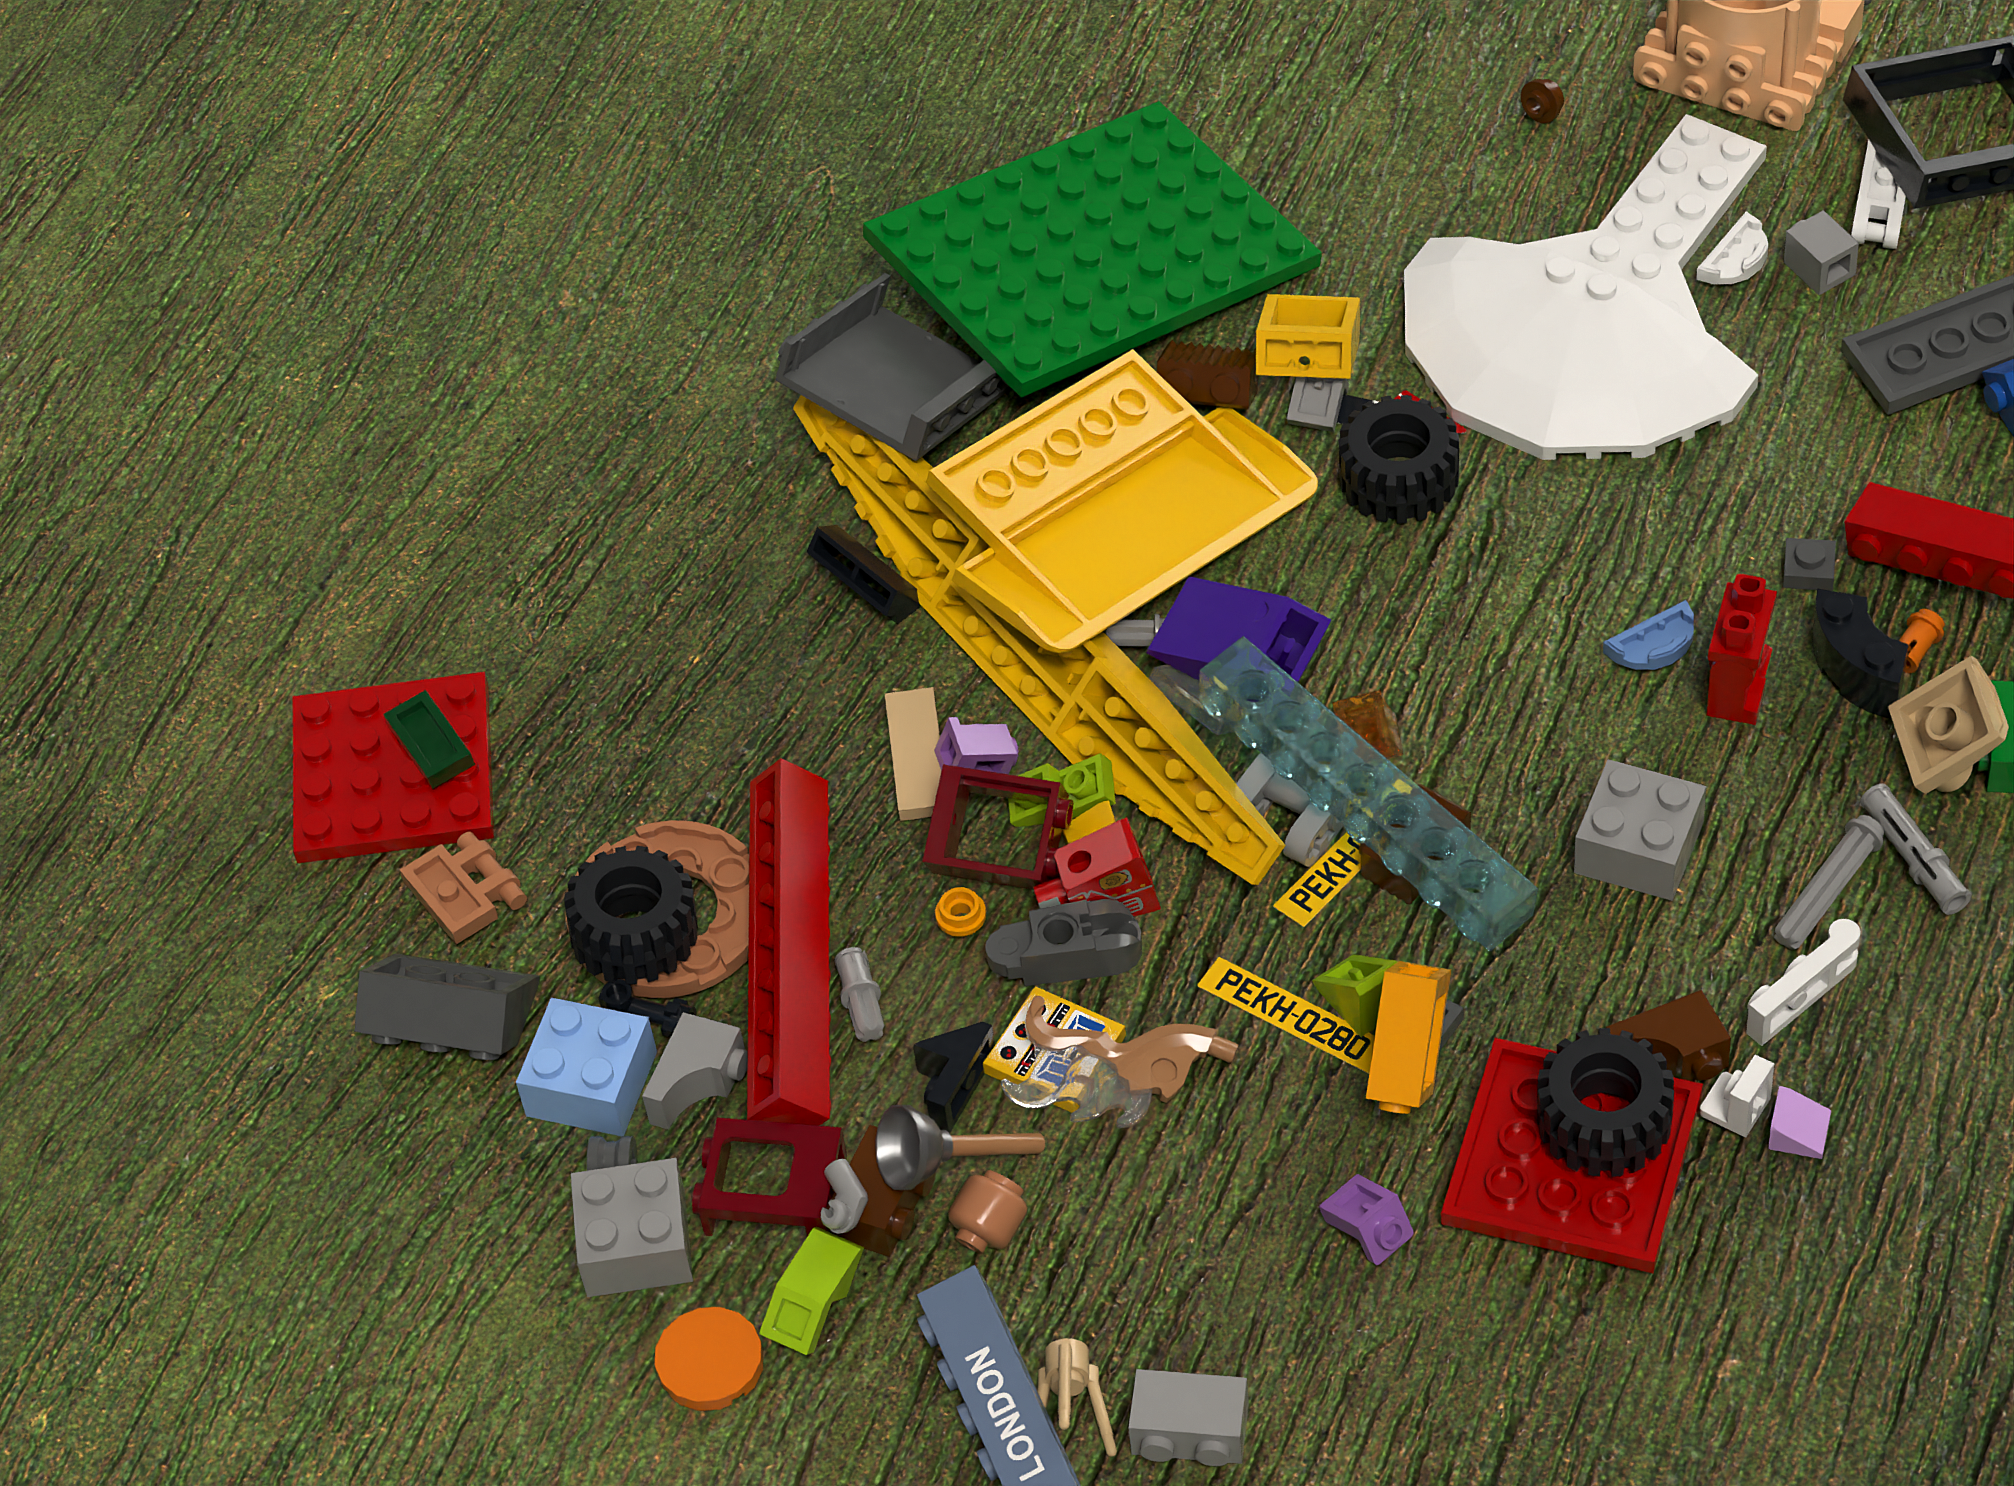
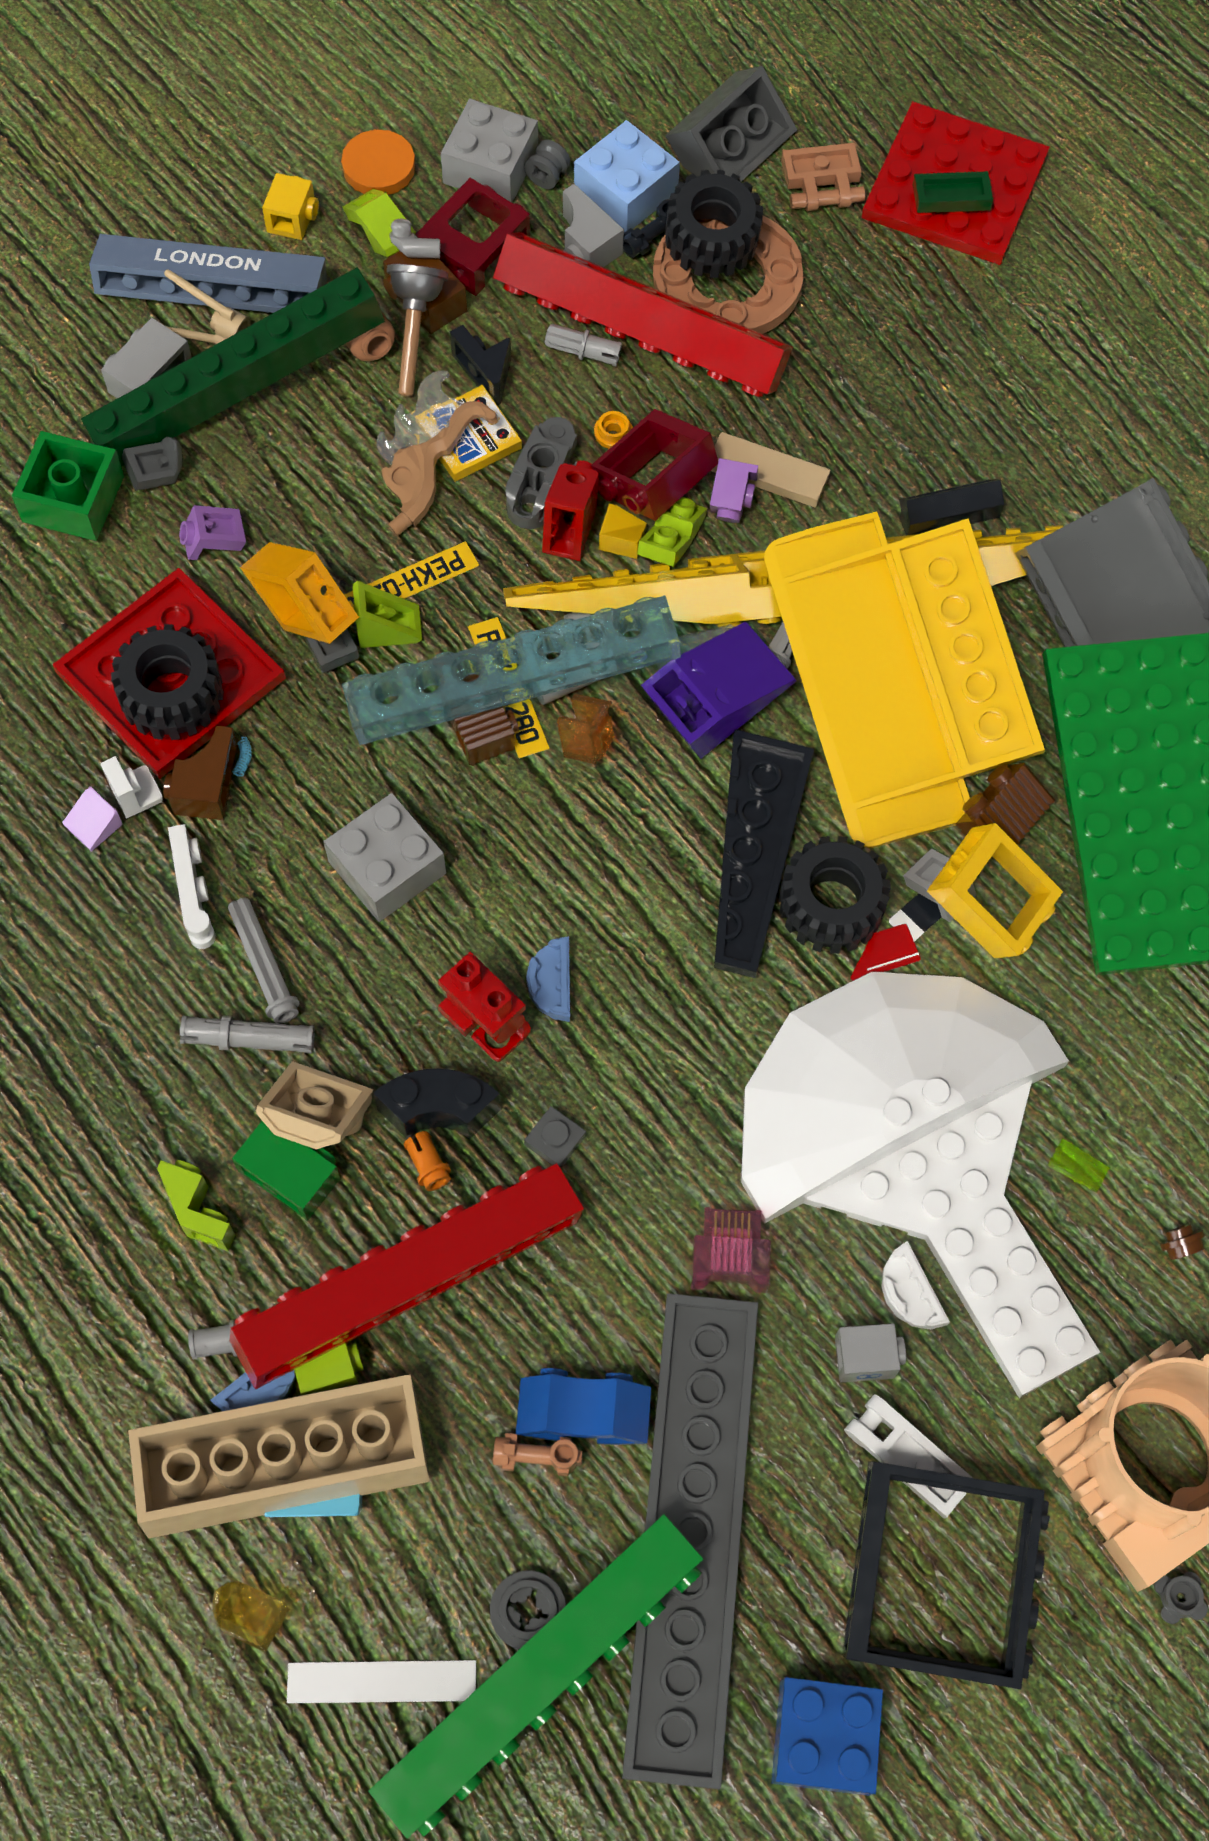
camera: 110 degrees right, 15 degrees up
none -> green brick [12,431,124,541]
none -> dark green brick [81,267,385,467]
none -> dark grey plate [121,437,183,491]
none -> yellow brick [262,173,319,240]
none -> clear pink piece [690,1207,771,1293]
none -> black wing [714,729,814,978]
none -> clear neon green piece [1047,1138,1110,1193]

